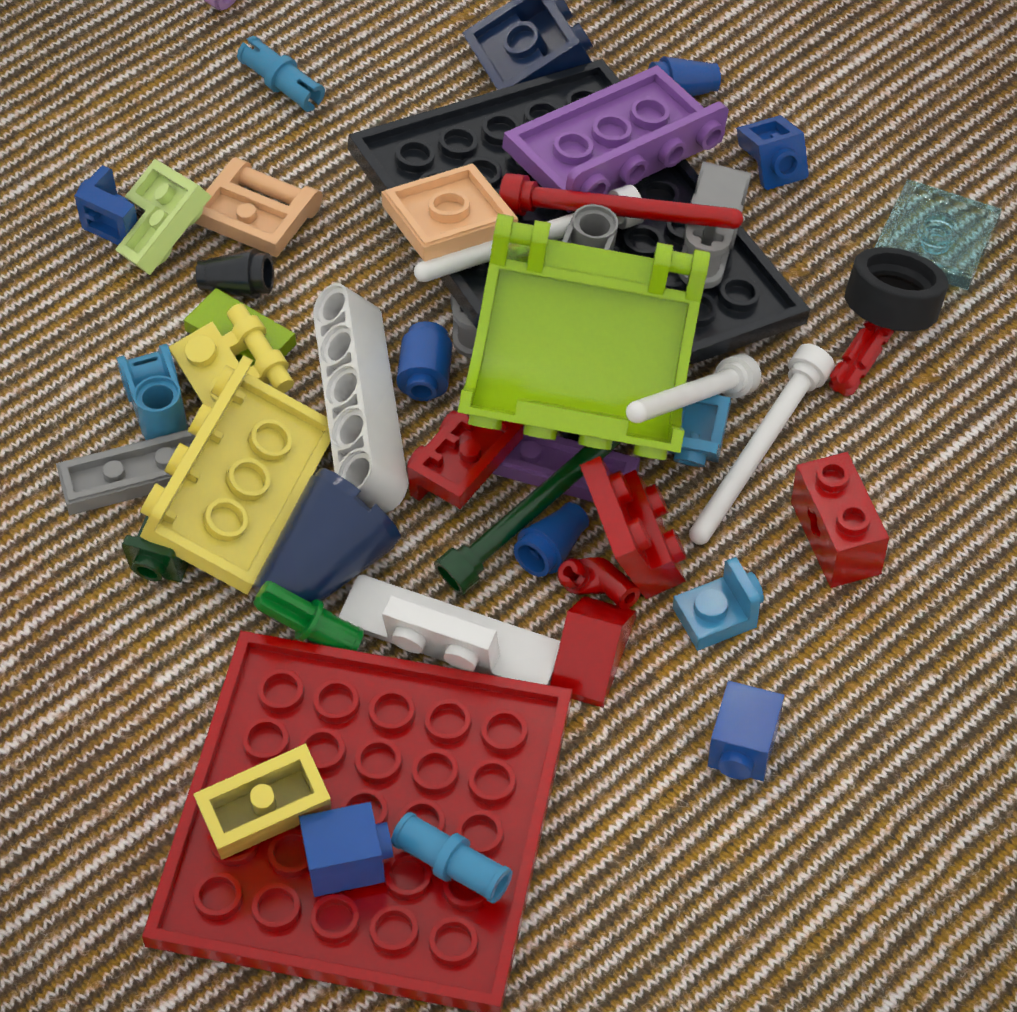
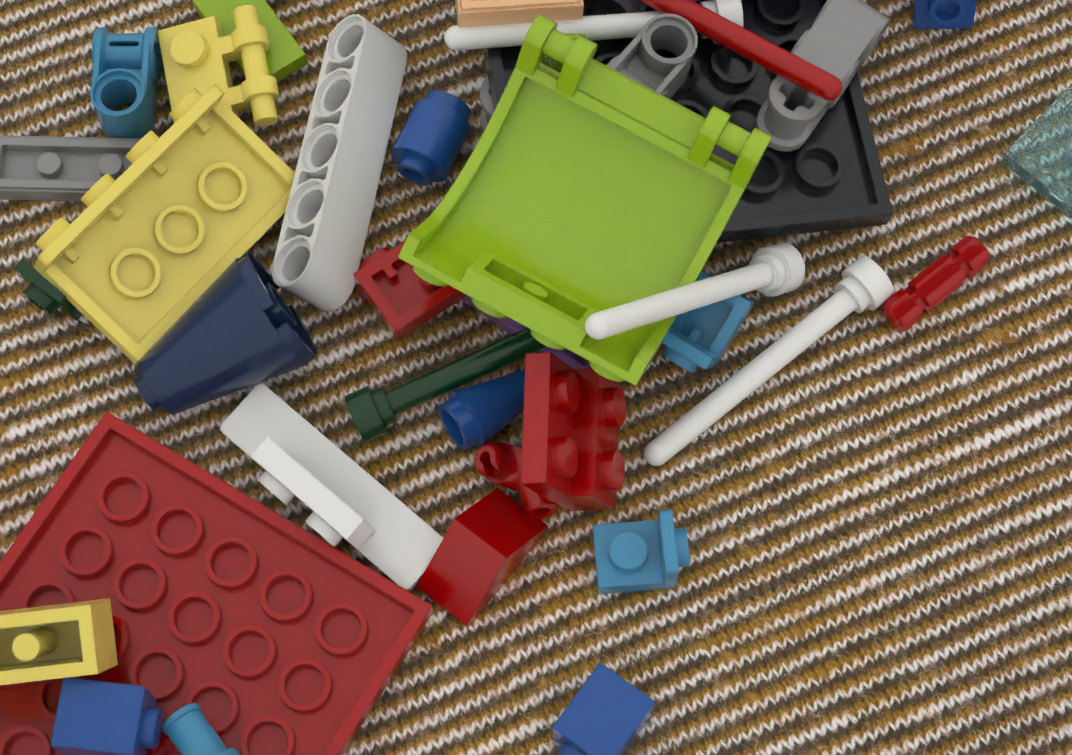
camera: 20 degrees right, 15 degrees up
green axle [253,581,364,651] -> none
red brick [791,451,889,588] -> none
black tyre [844,247,948,332] -> none

